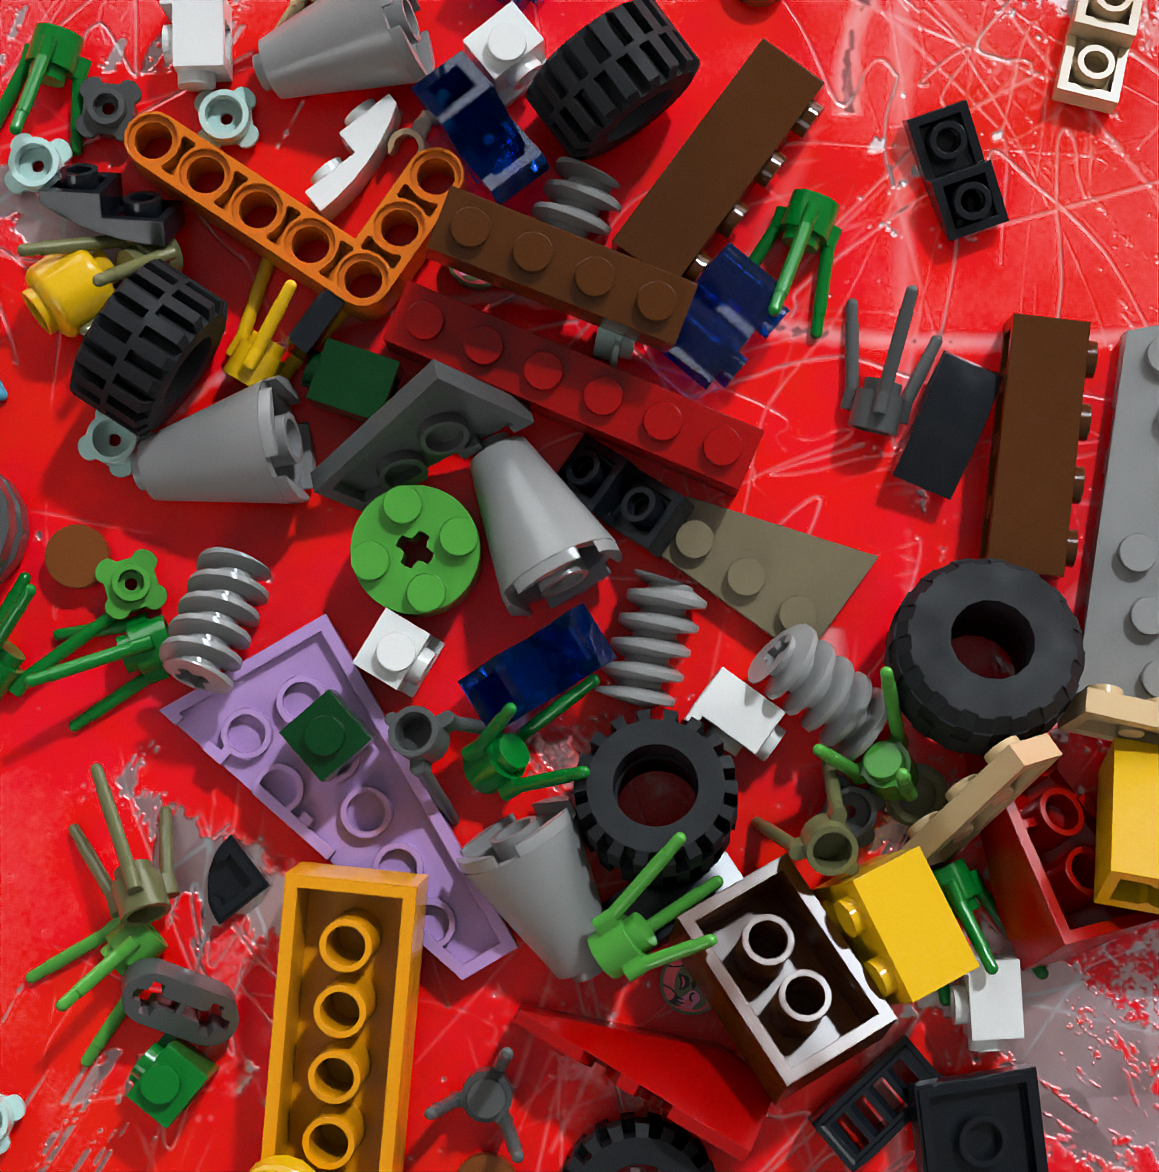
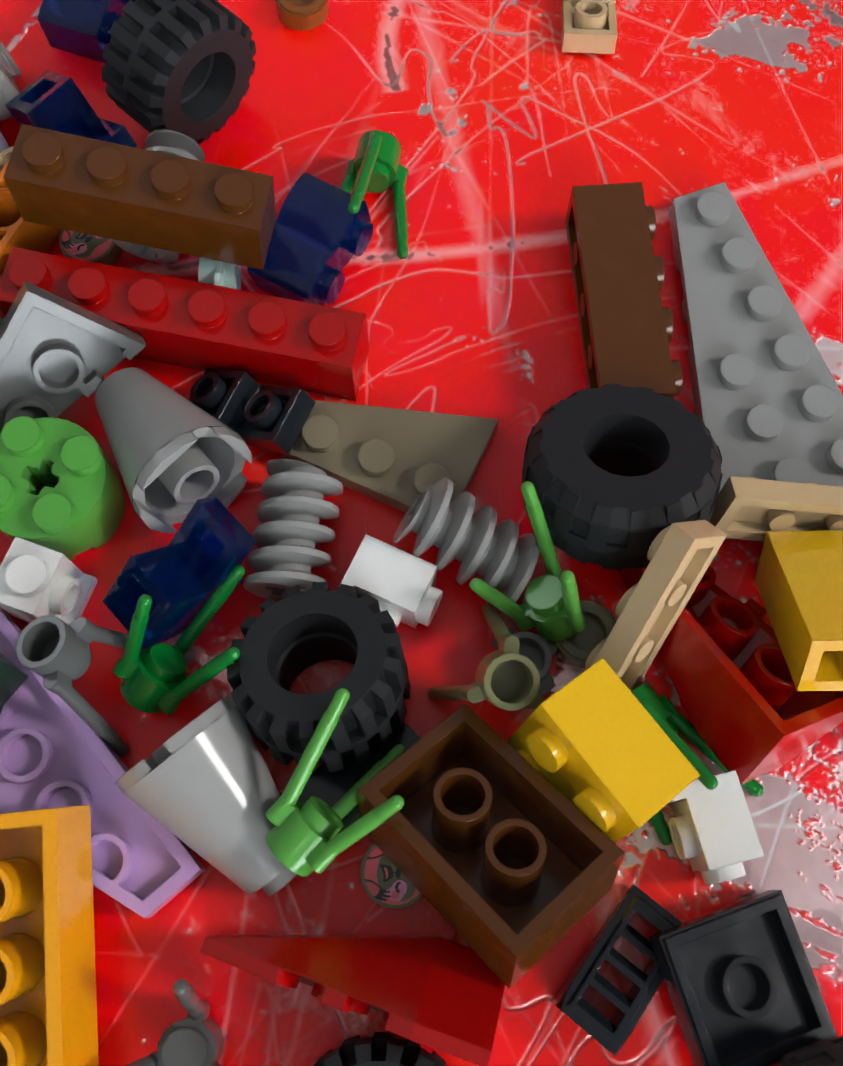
camera: 15 degrees left, 15 degrees down
white brick [462,1,547,109] -> none
reddish brown brick [611,38,825,283] -> none
dark grey plant [840,285,943,437] -> none
black slope [891,350,1003,500] -> none
black slope [902,100,1009,241] -> none

